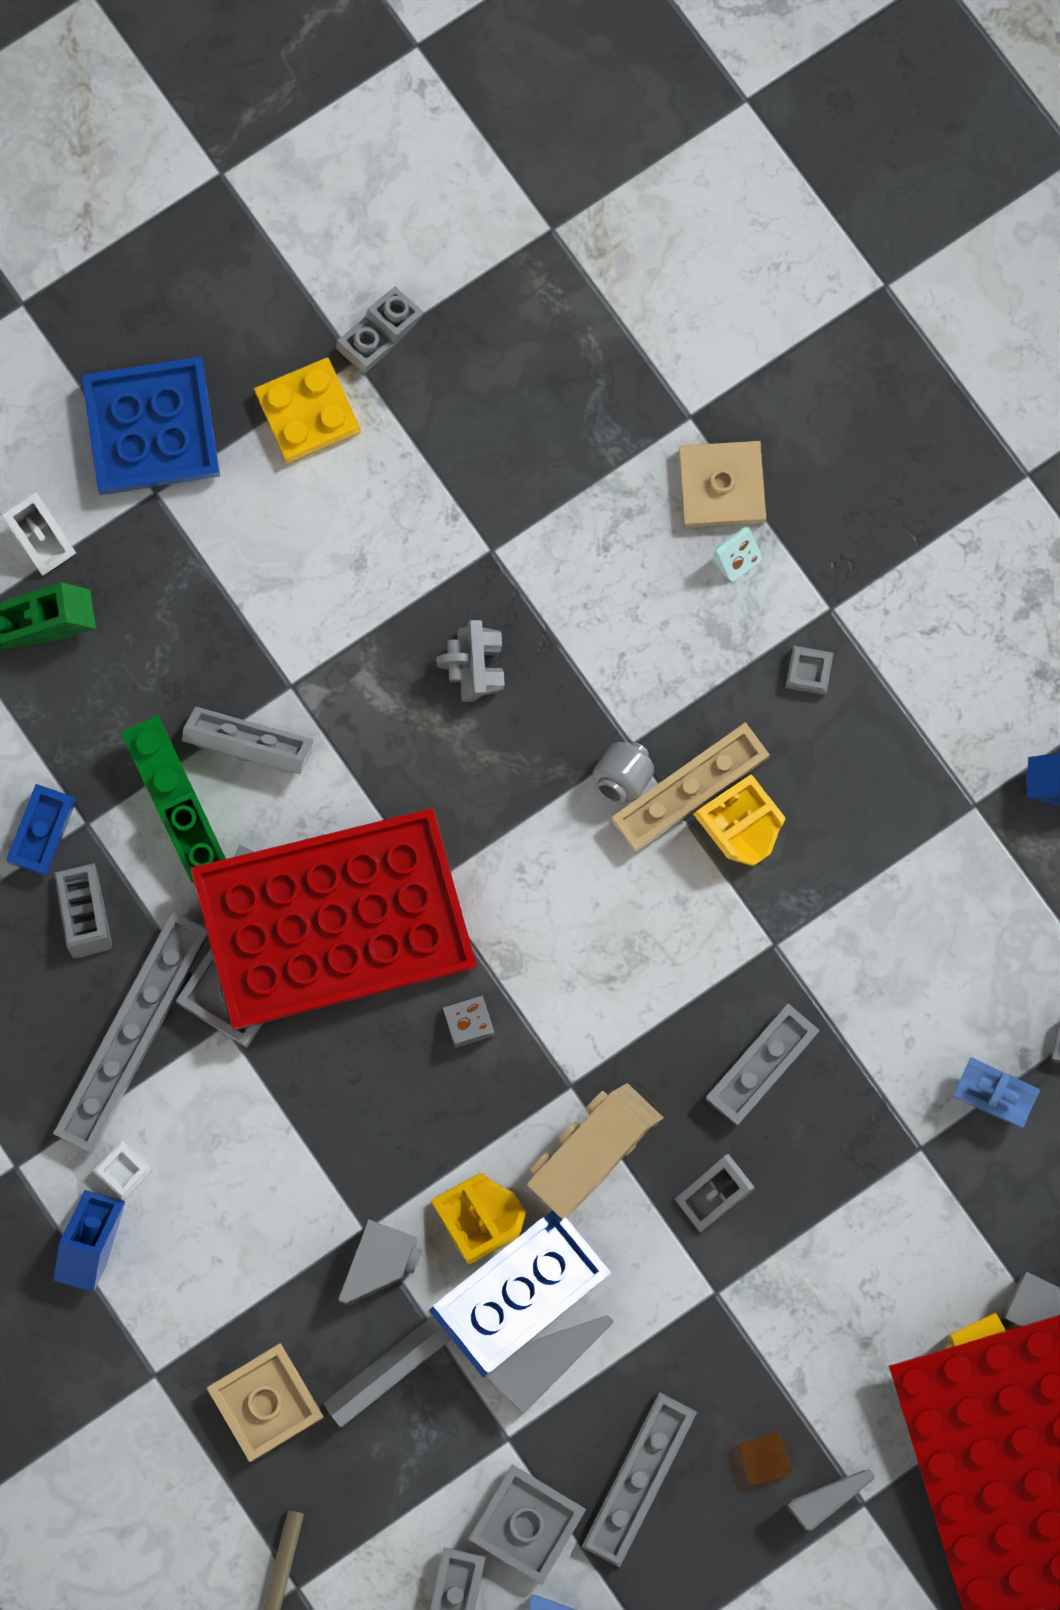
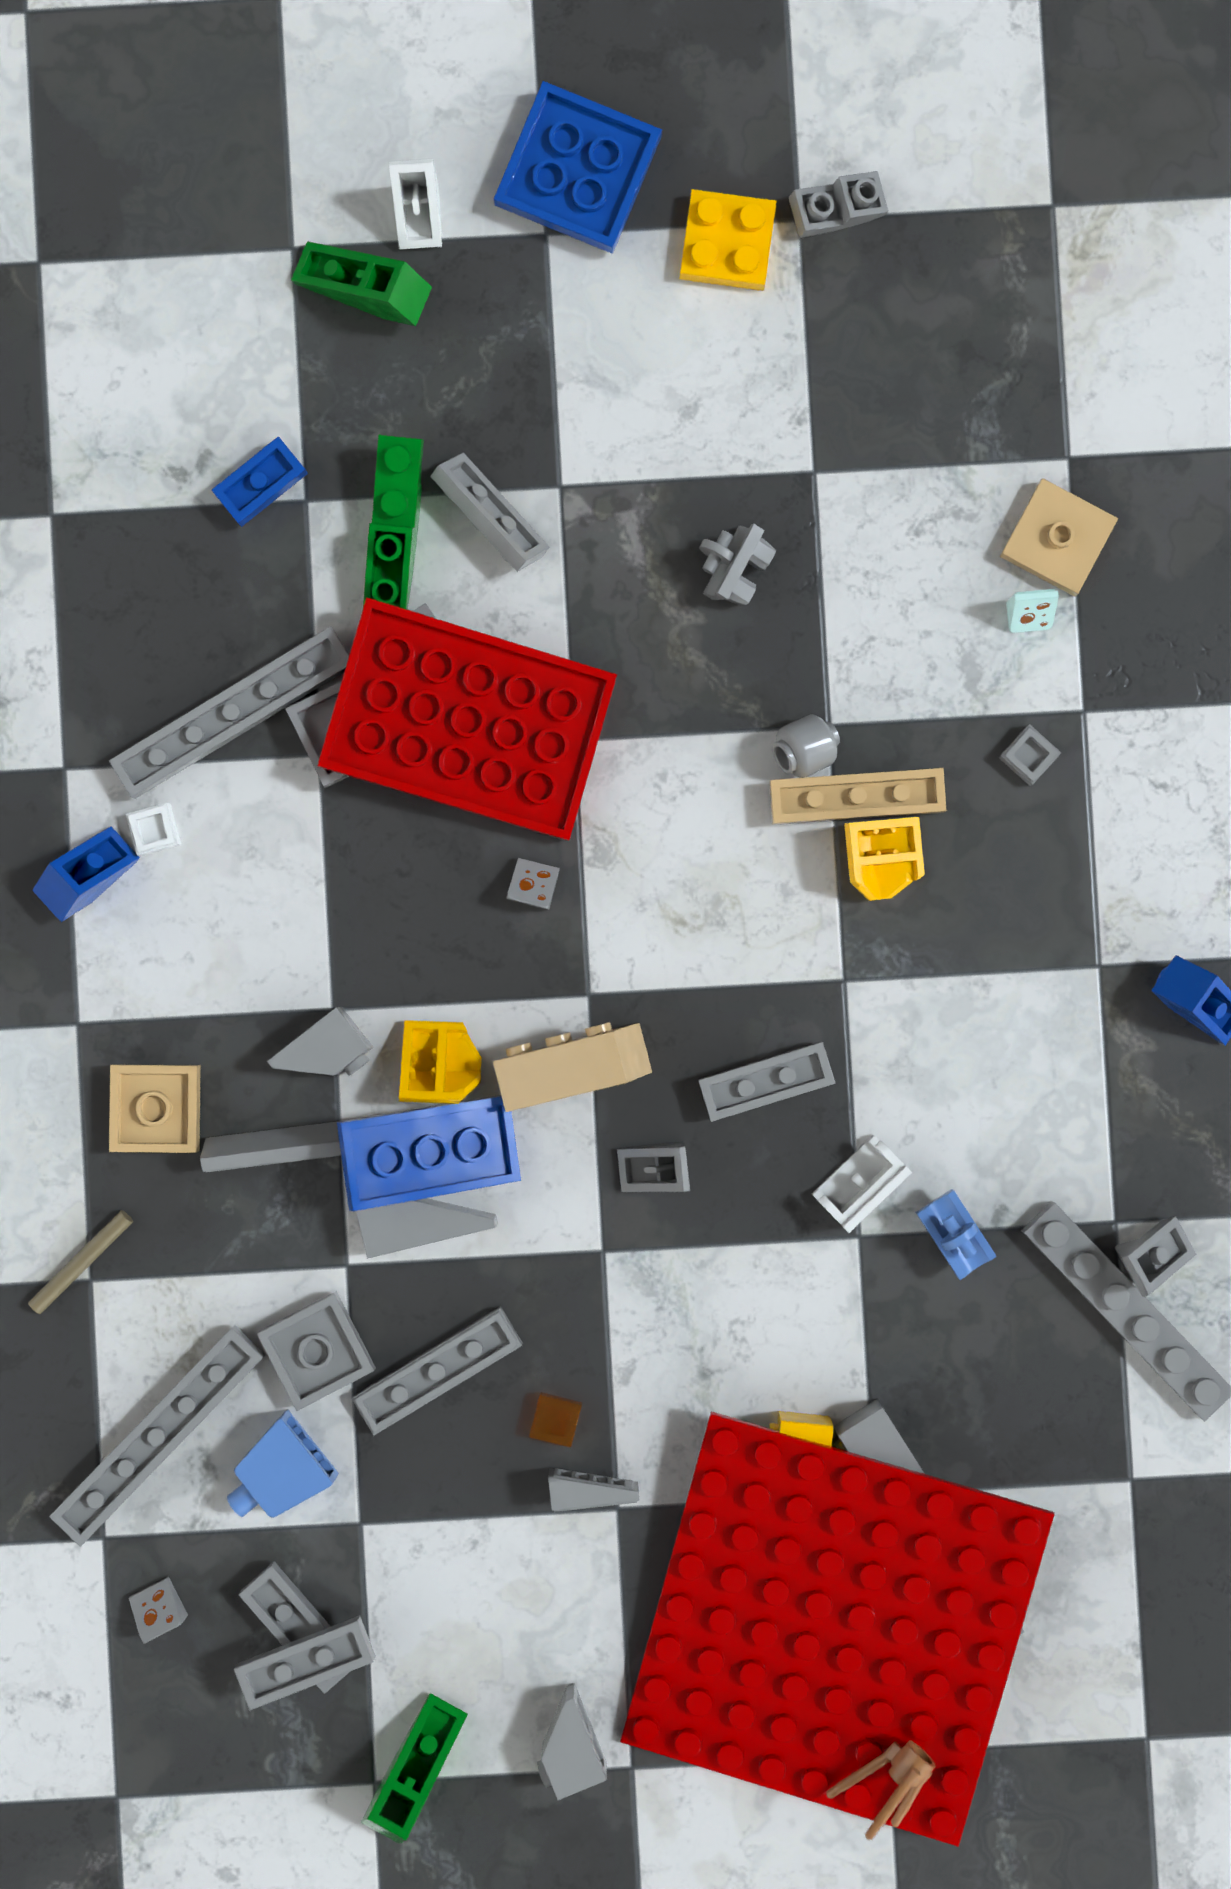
camera: 30 degrees right, 10 degrees up
light grey slope [54,863,113,958] -> none
none -> white hinge [812,1135,912,1233]

